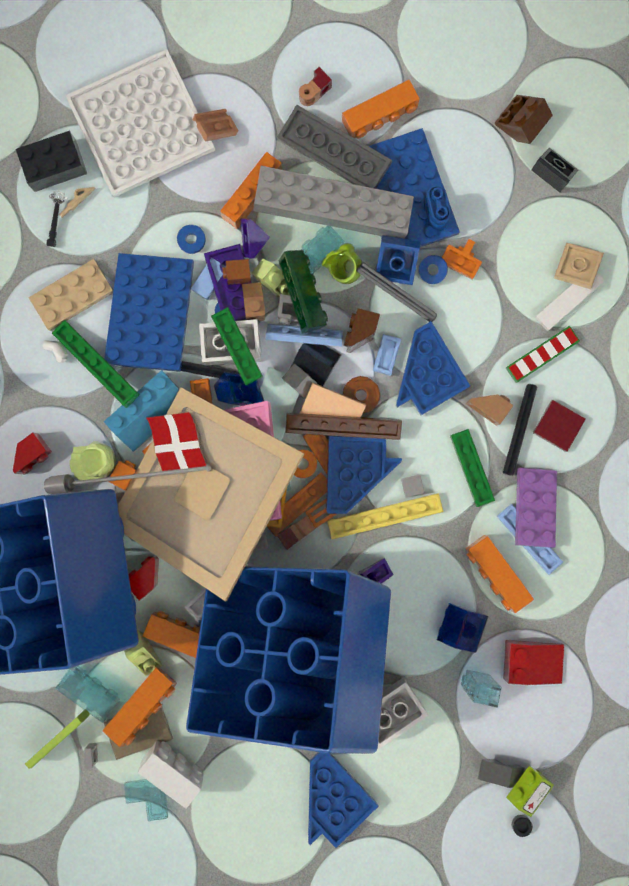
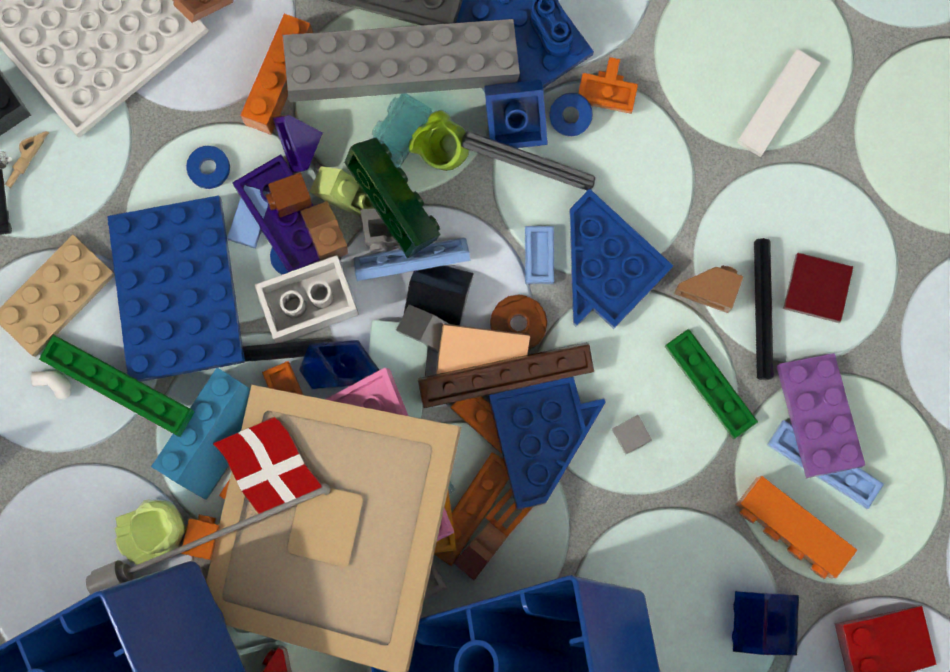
camera: 15 degrees left, 5 degrees down
red slope [13,432,52,475] -> none
green tile [211,307,263,386] -> none
orange piece [294,450,317,478] -> none
light yellow tile [327,493,443,539] -> none
reddish brown slope [344,308,380,353] -> none
dark purple slope [359,558,394,584] -> none
tile [506,325,580,383] -> none
tan tile [554,243,604,289] -> none

